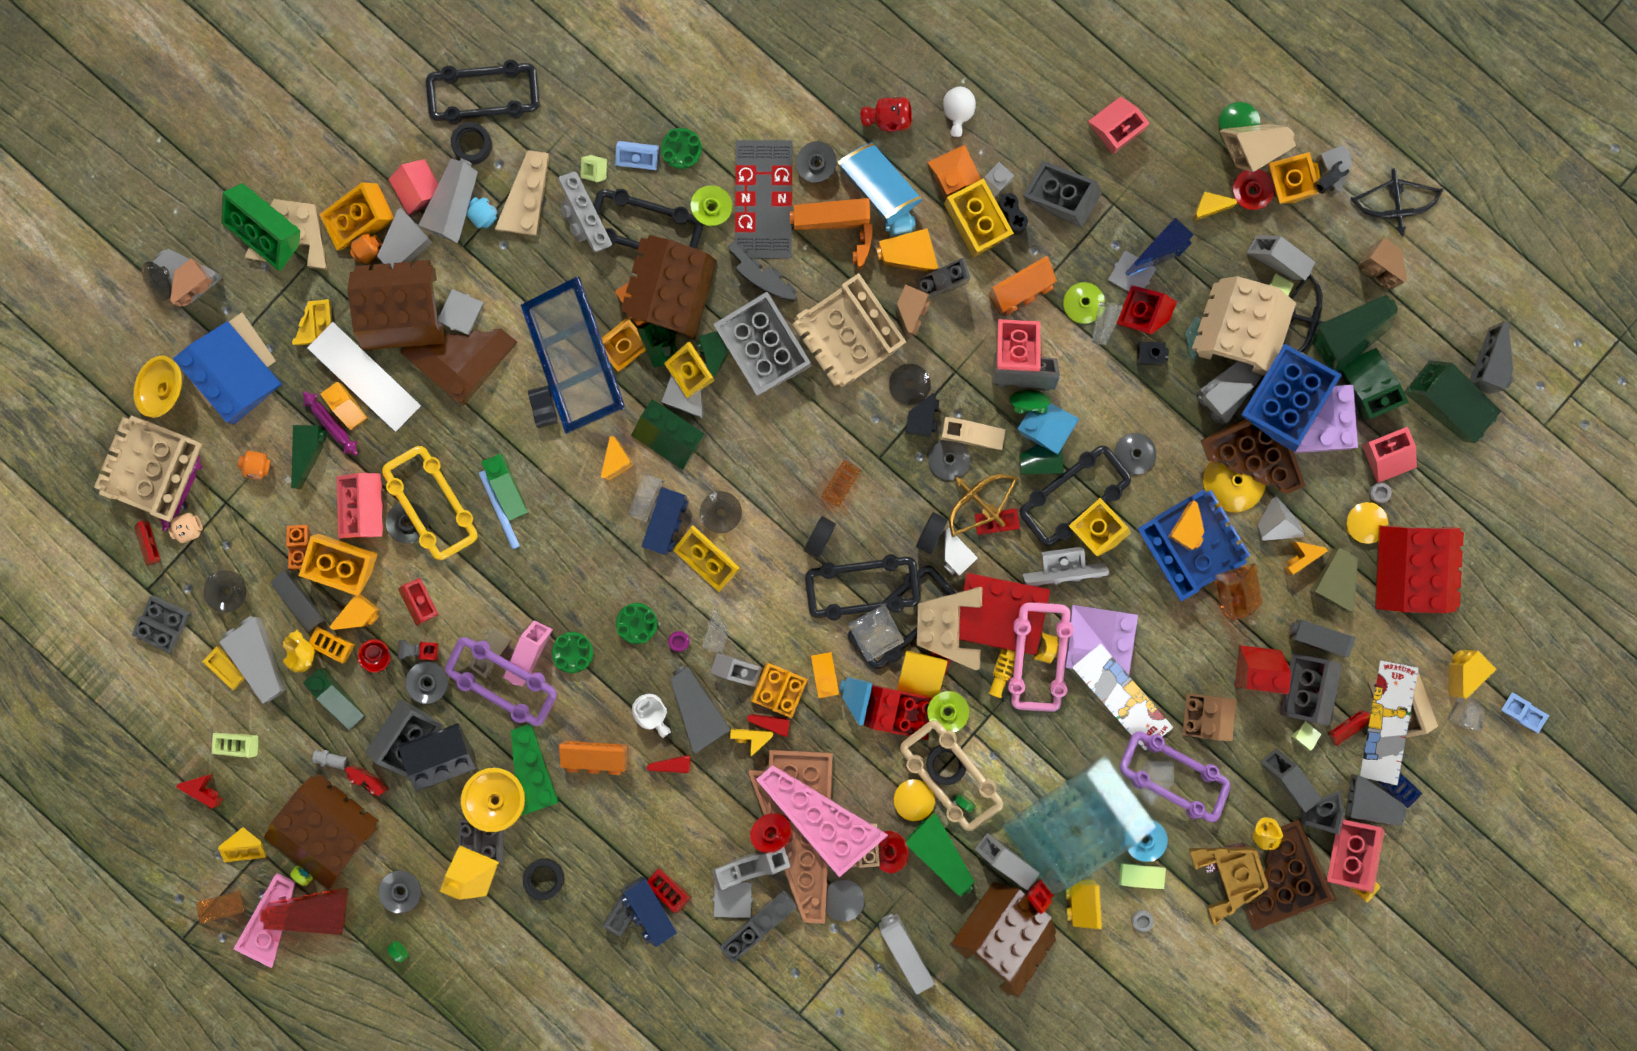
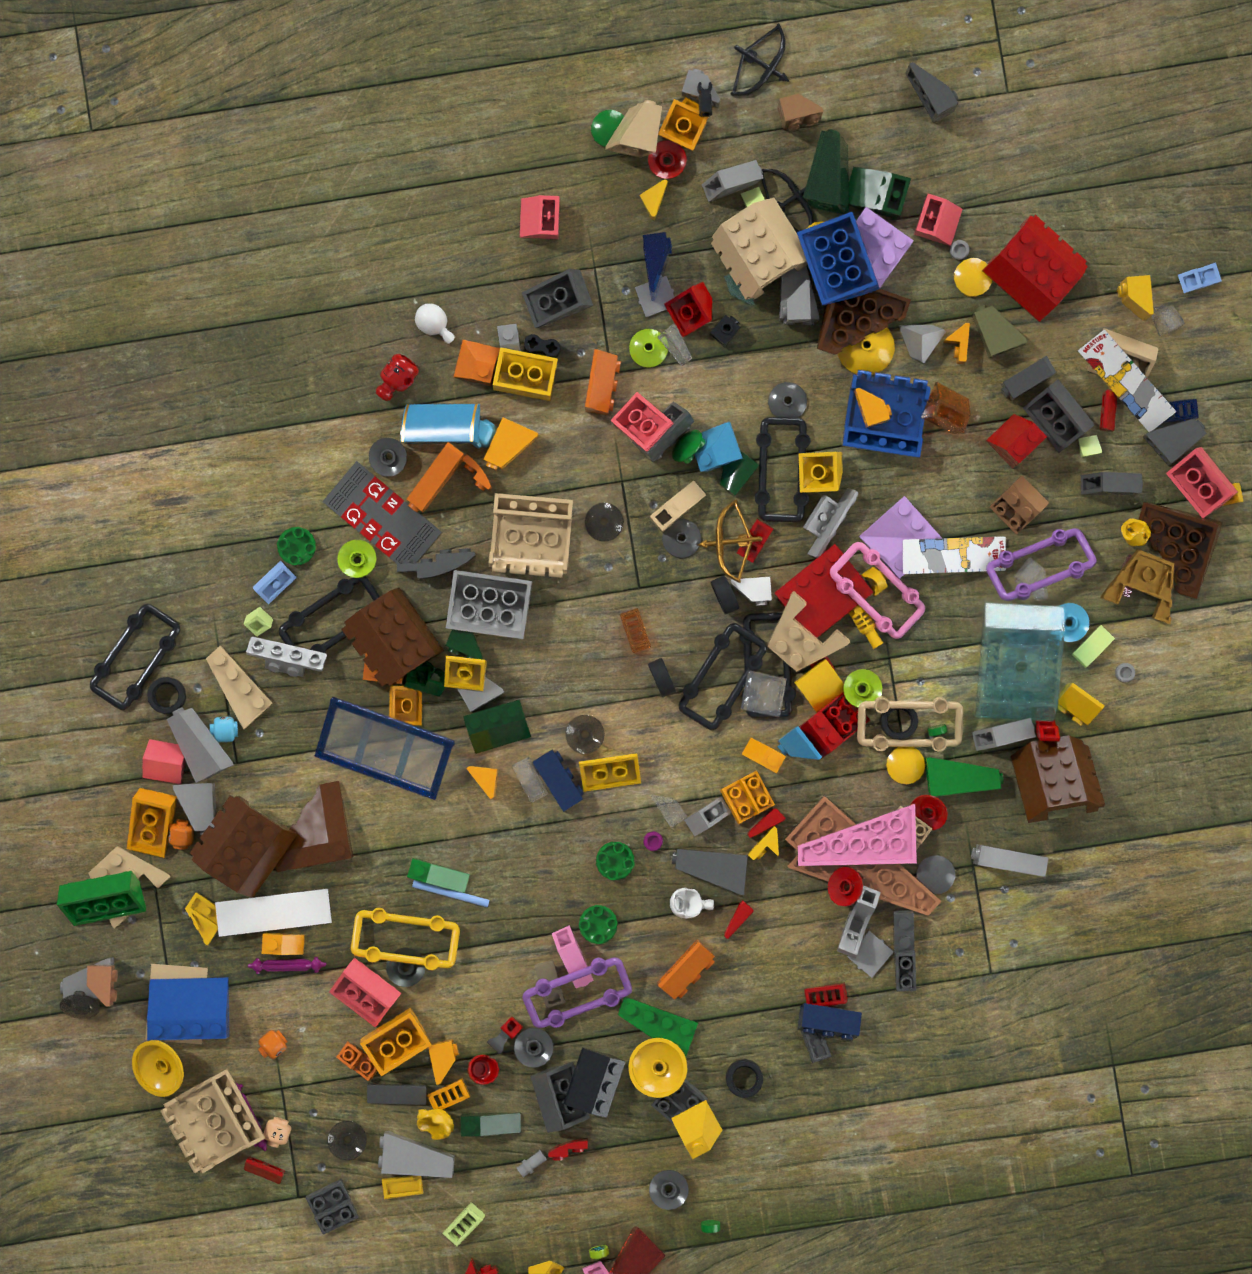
camera: 50 degrees left, 0 degrees up
reddish brown slope [264,774,379,890] -> none
dark green slope [291,425,326,489] -> none
red slope [398,578,439,626] -> none
light grey piece [437,289,484,335] -> none
black axle [528,385,558,428] -> none
medium nougat slope [895,284,930,339] -> none
black slope [905,393,940,437] -> none
dark grey slope [916,258,971,297] -> none
dark grey slope [1300,790,1344,835] -> none
clear green slope [1404,360,1501,443] -> none

